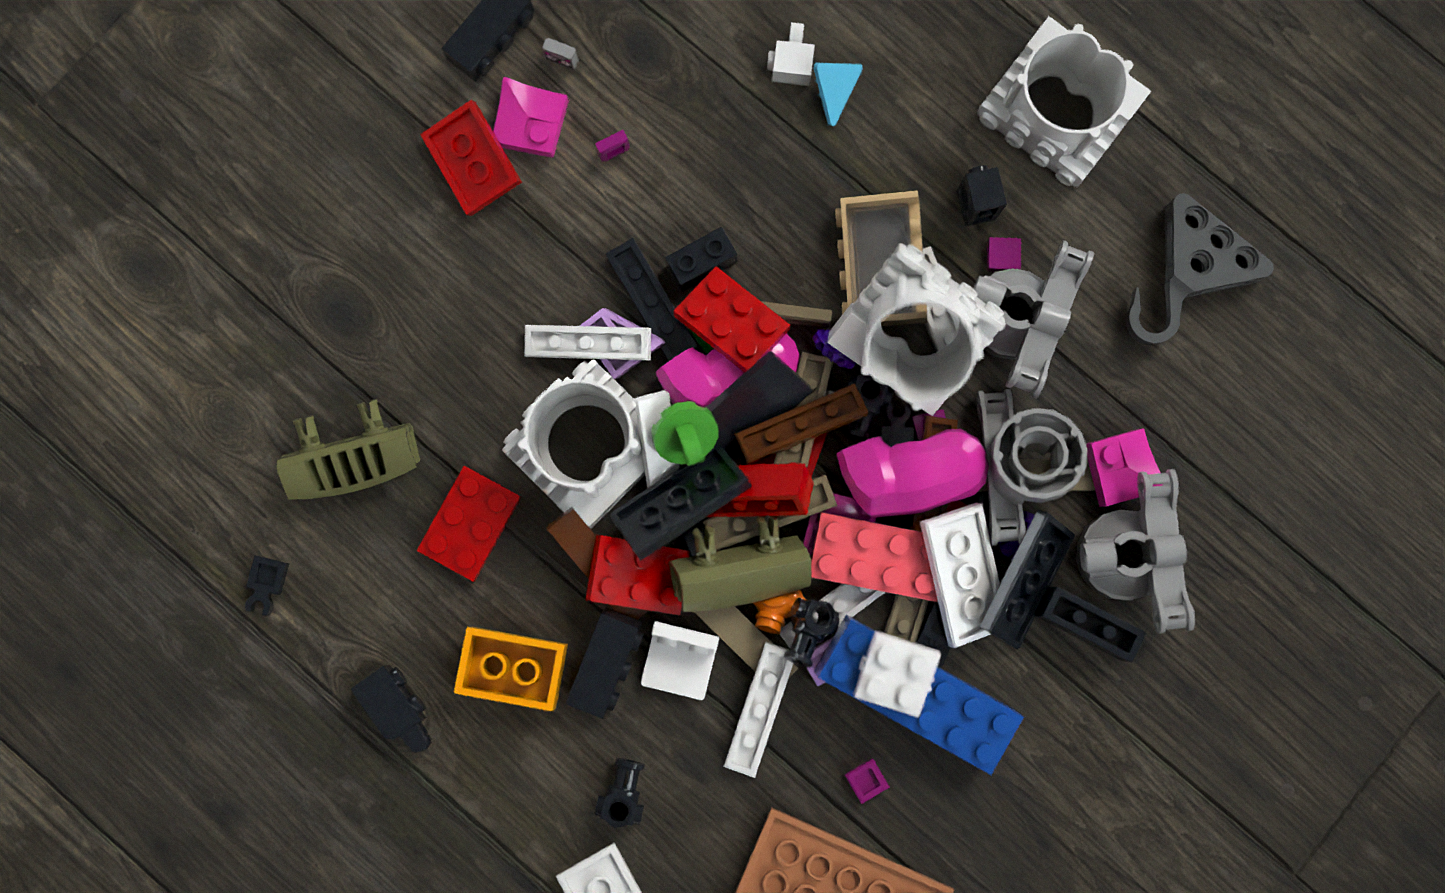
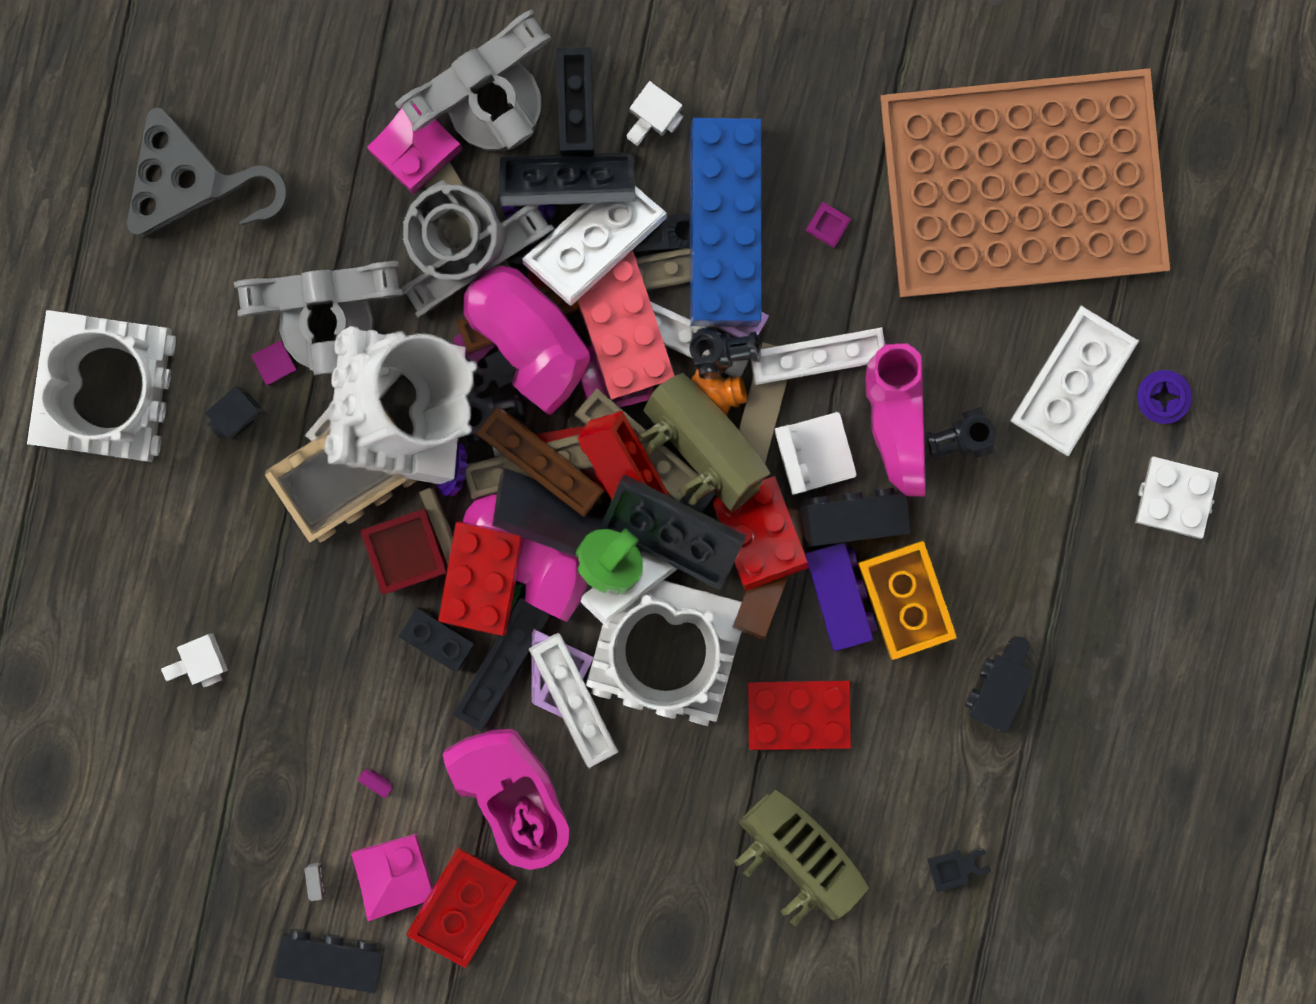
camera: 115 degrees left, 5 degrees up
medium azure piece [814,63,862,126] -> none
white plate [853,631,941,717] -> none
none -> clear red piece [360,509,448,595]
none -> dark pink piece [443,729,569,870]
none -> white brick [627,81,684,146]
none -> dark purple brick [804,542,877,651]
none -> dark pink piece [865,344,926,497]

